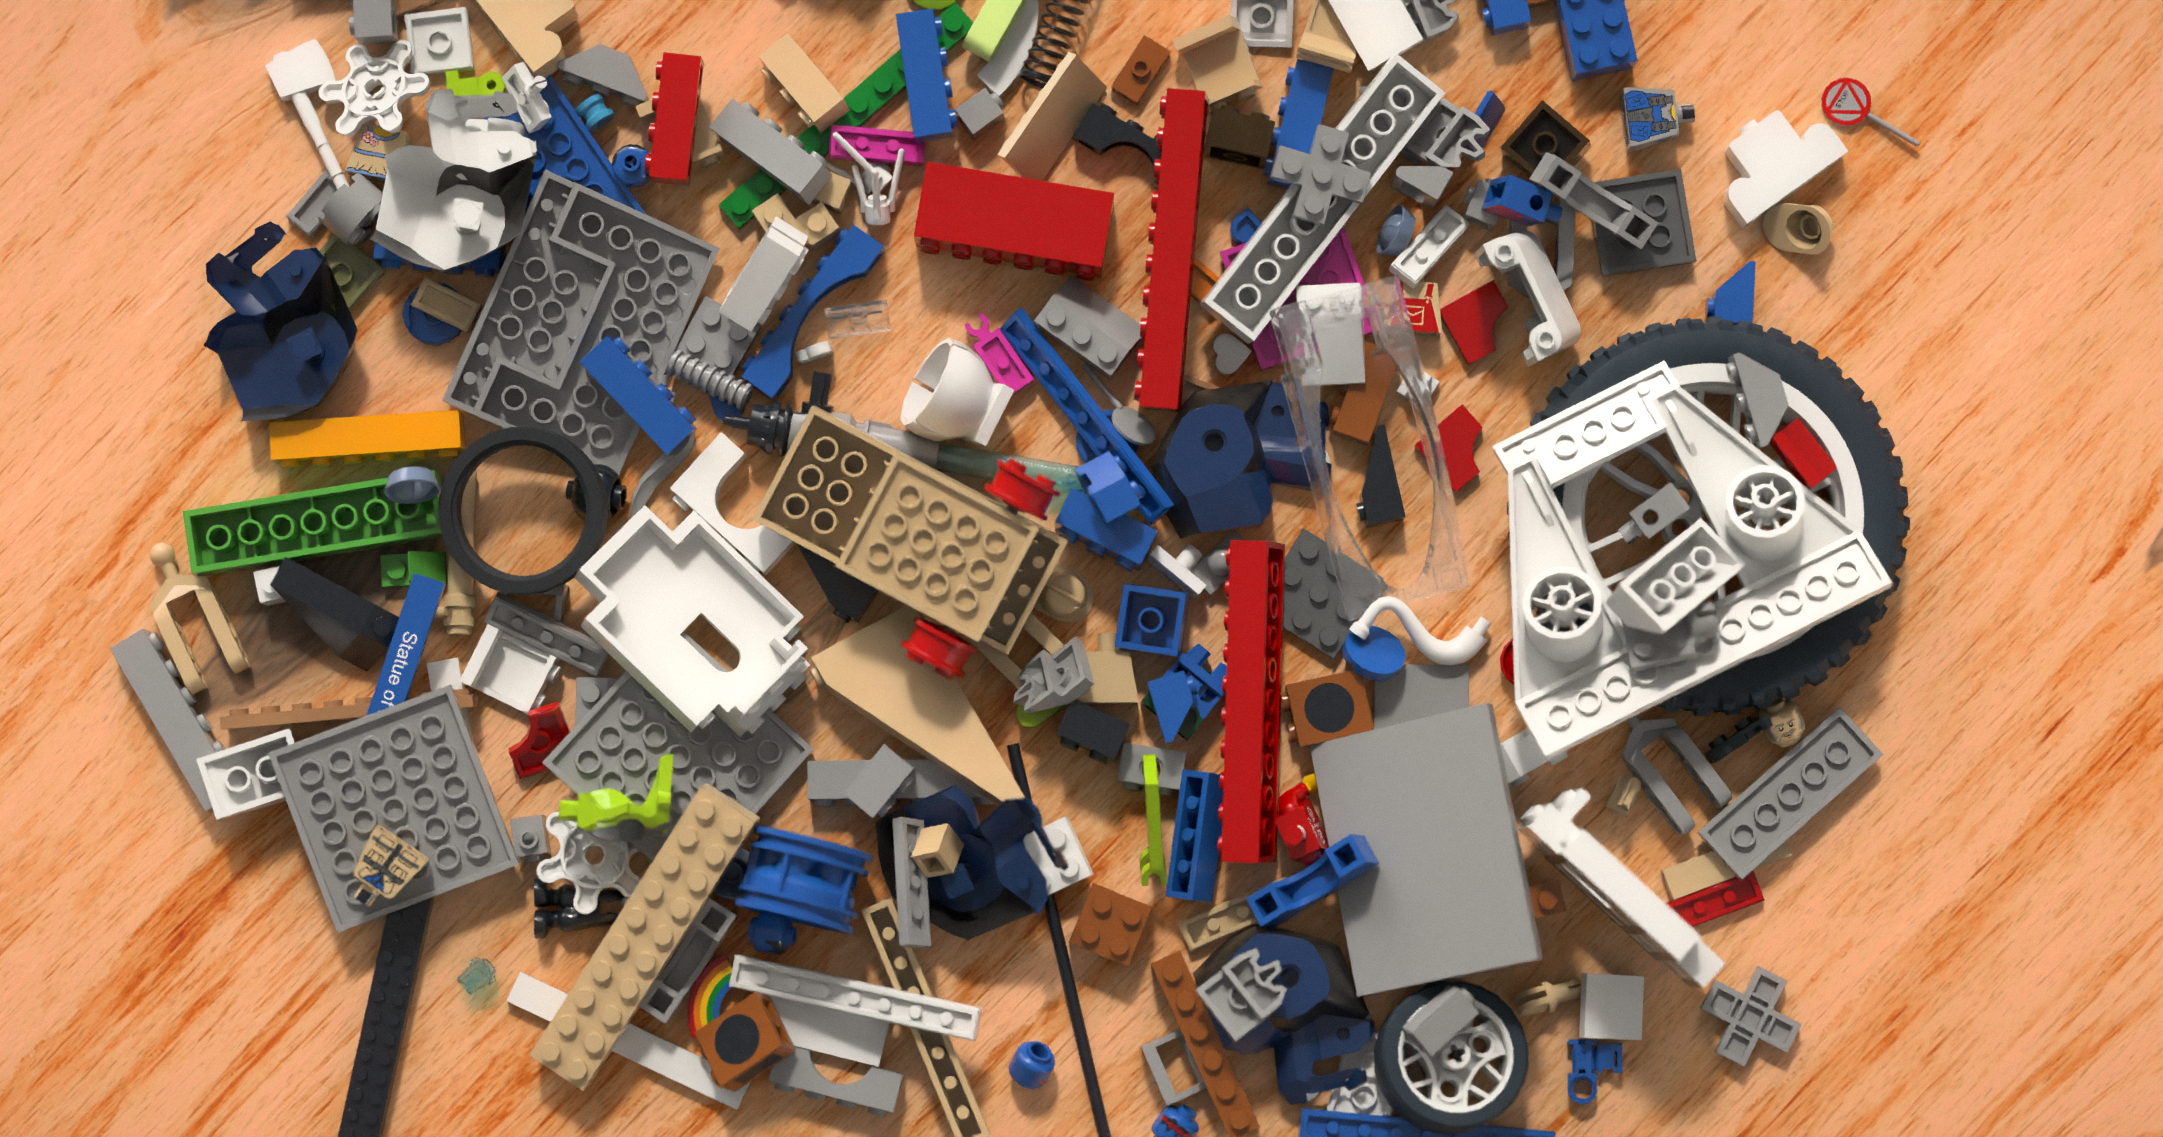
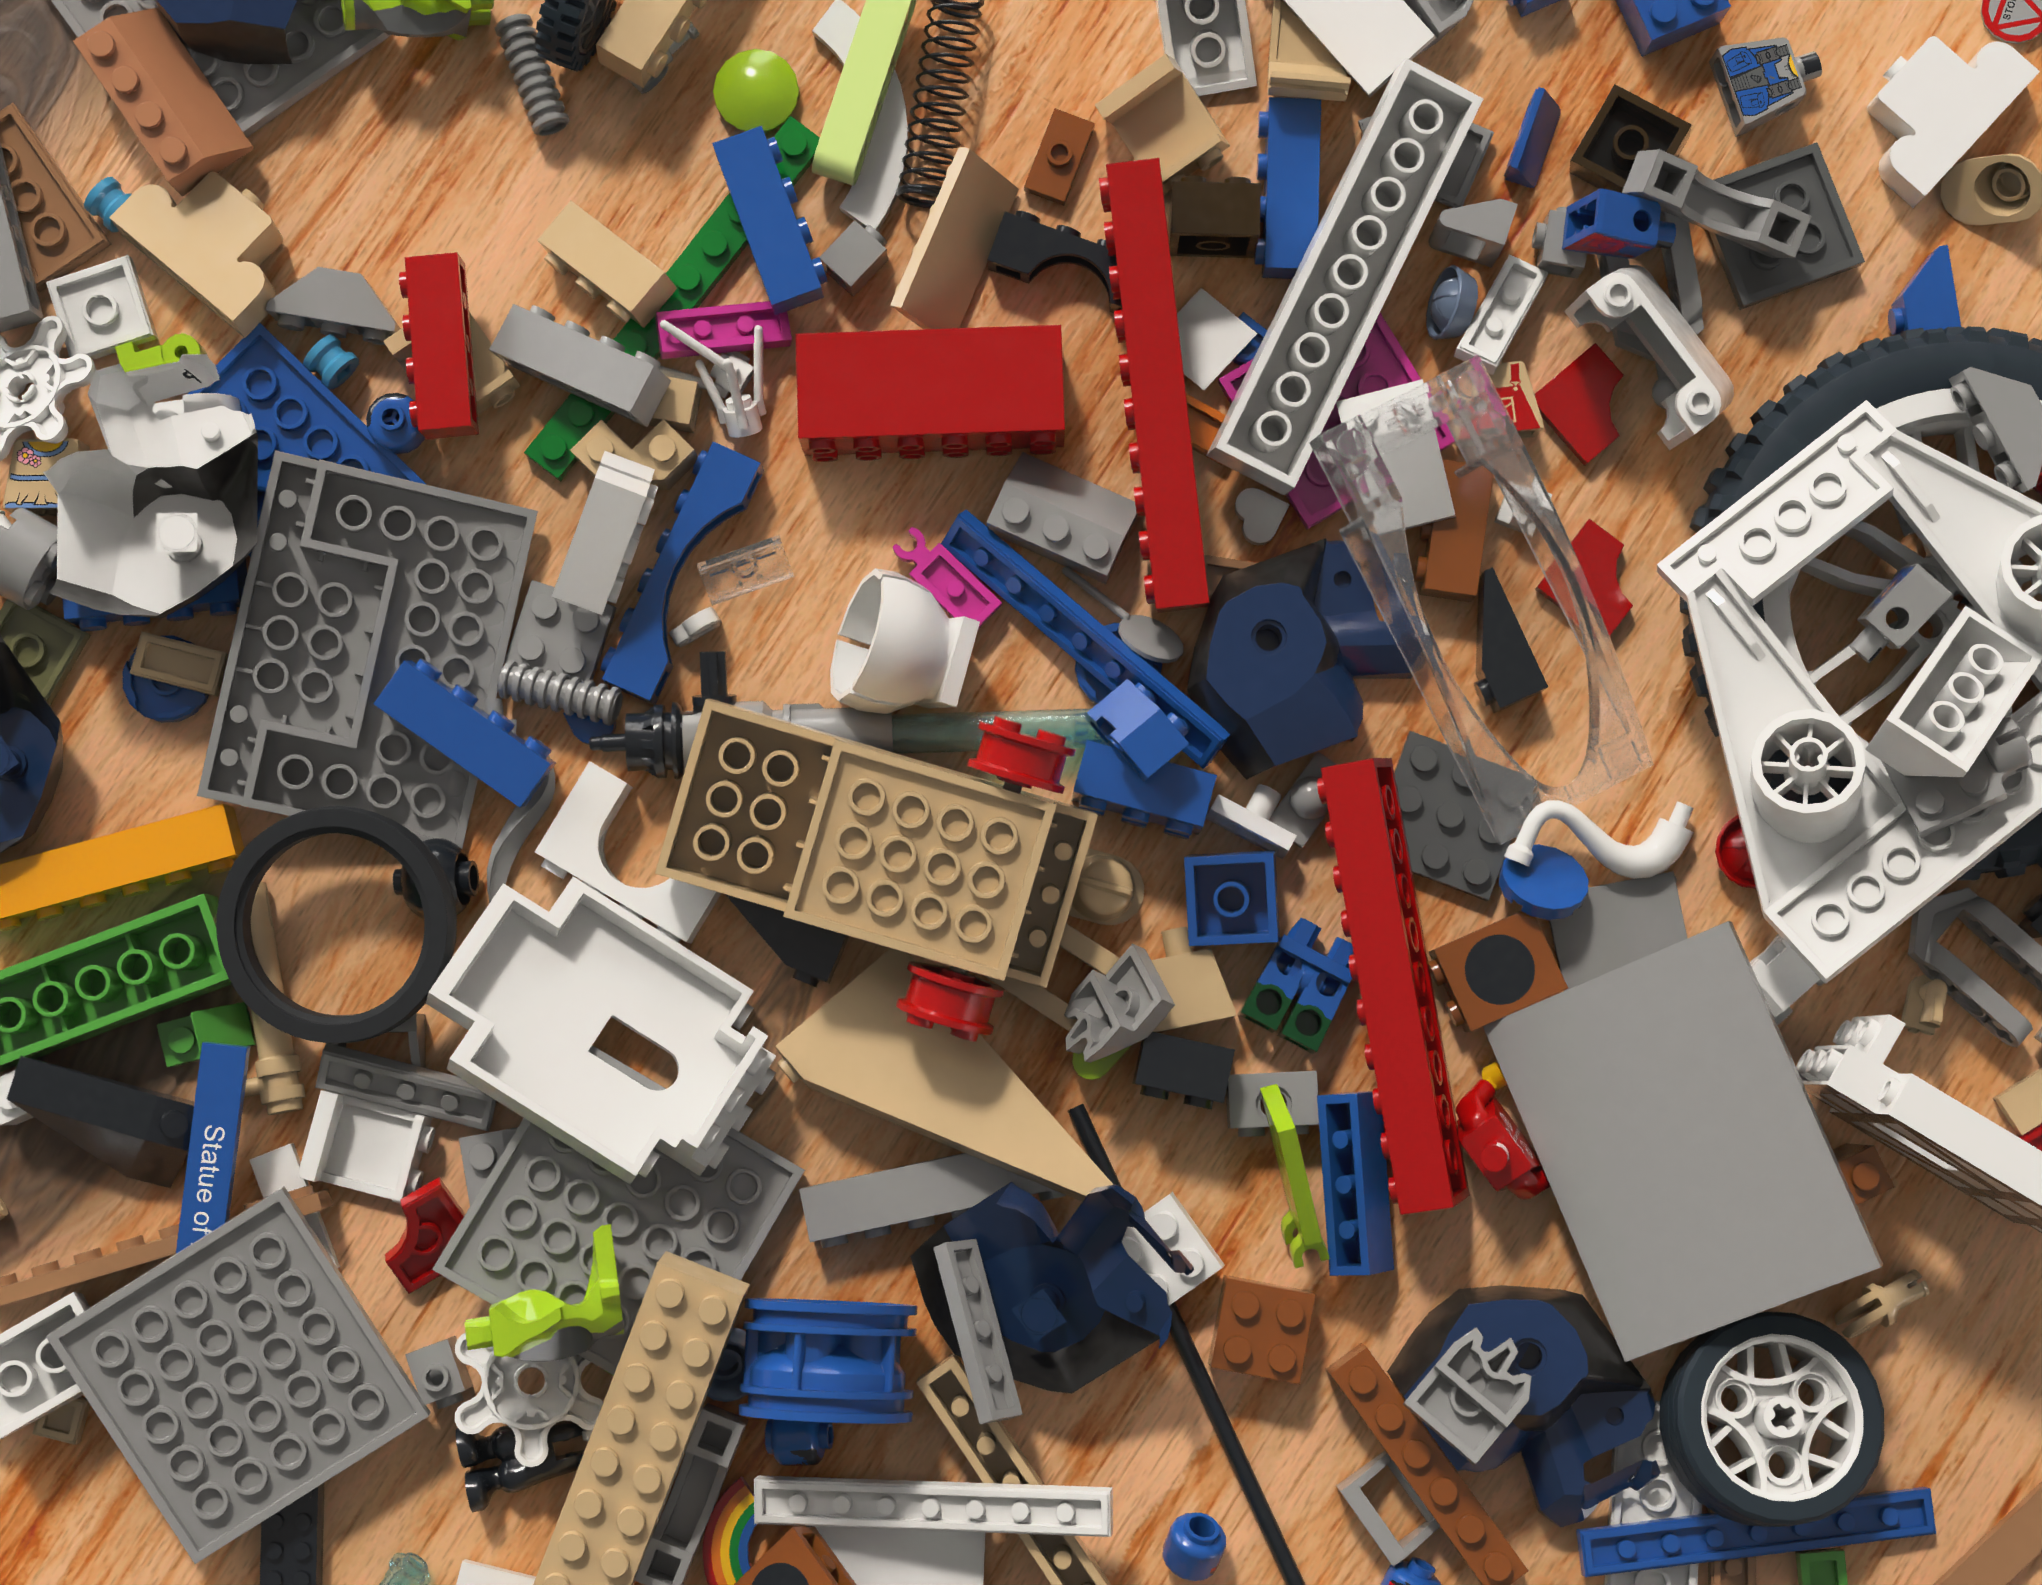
camera: 10 degrees left, 0 degrees up
torso [353,824,429,907] -> none
sand blue hat [384,467,441,504] -> none
white plate [502,62,552,133] -> none
light grey brick [843,744,915,819] -> none
tan brick [911,823,964,878] -> none
blue slope [1147,671,1197,745] -> none
tan tile [1178,872,1296,952] -> none
blue arch [1246,834,1379,928] -> none
light grey plate [1270,124,1371,226] -> none
light grey brick [1402,985,1479,1057] -> none
light grey plate [1404,98,1490,167] -> none
blue piece [1567,1039,1623,1104] -> none
white tile [1579,973,1644,1040] -> none
none -> tan tile [32,1397,90,1445]
none -> white sticker [1177,288,1257,391]

